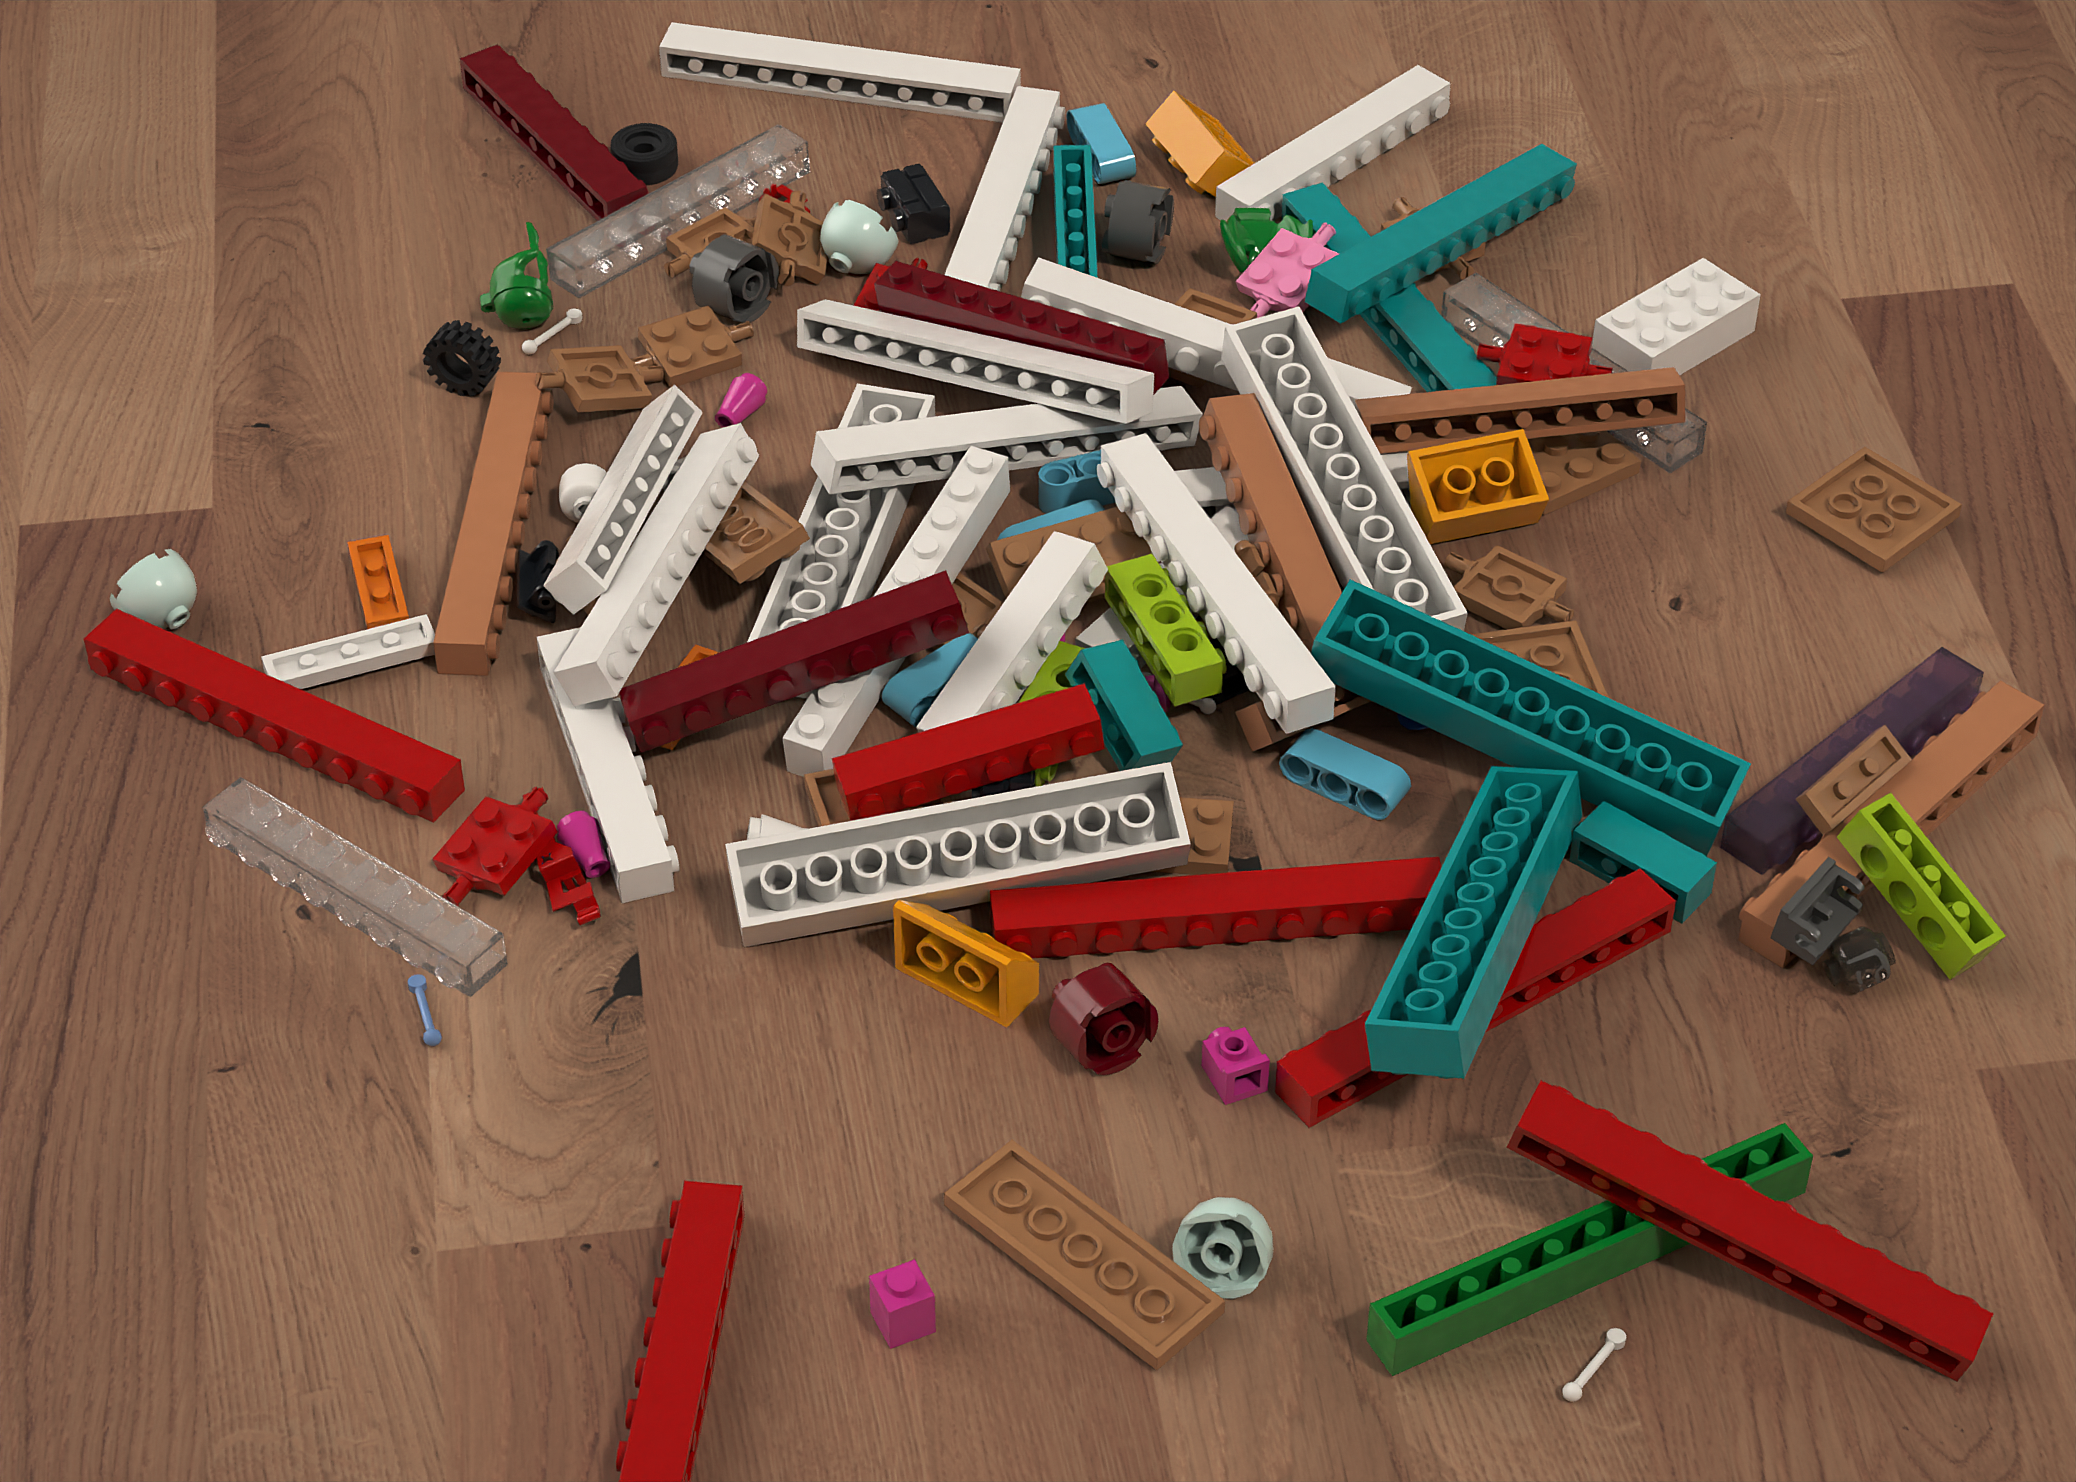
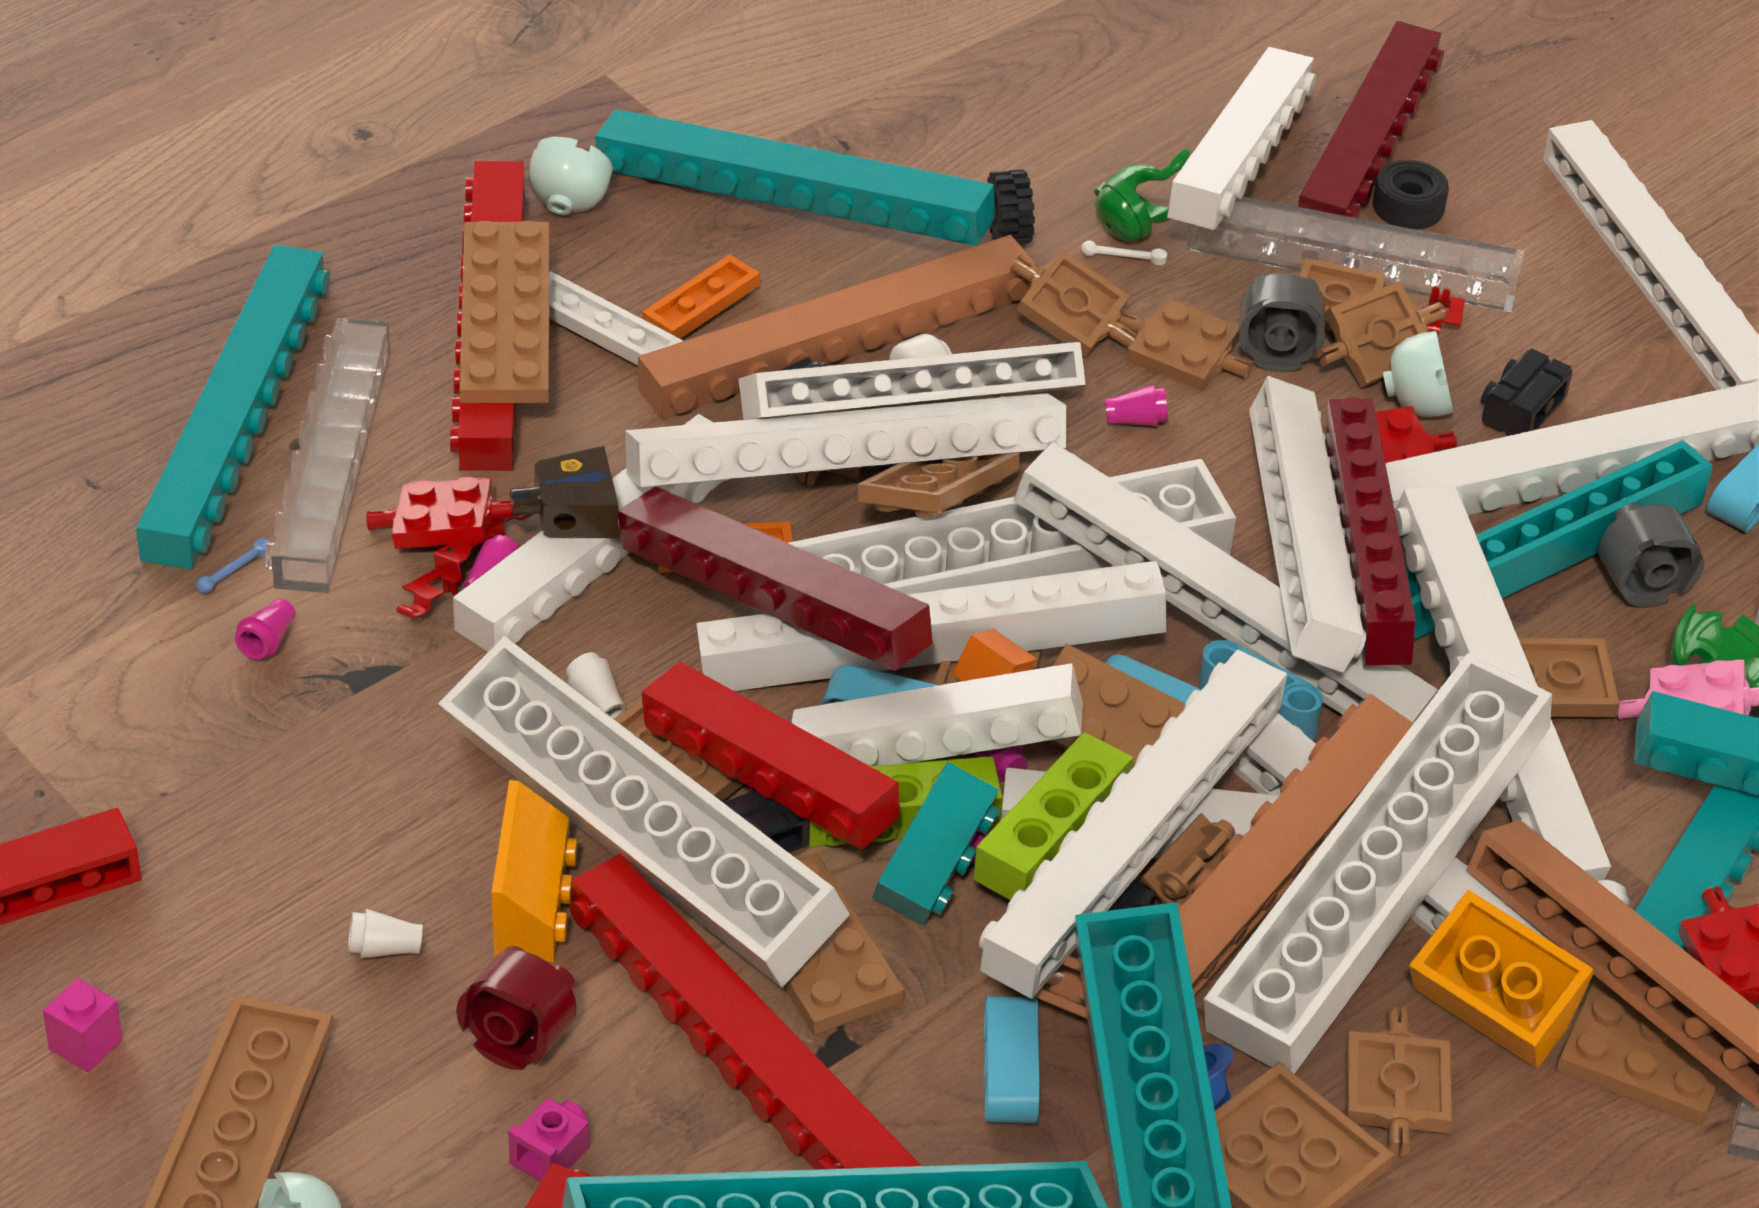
camera: 55 degrees right, 0 degrees up
none -> teal brick [136,244,330,570]
none -> dark pink cone [235,598,296,660]
none -> white cone [348,909,423,959]
none -> medium nougat plate [460,221,549,403]
none -> dark brown torso [510,446,618,538]
none -> teal brick [595,109,995,246]
none -> orange brick [952,629,1037,681]
none -> white brick [1167,47,1317,230]

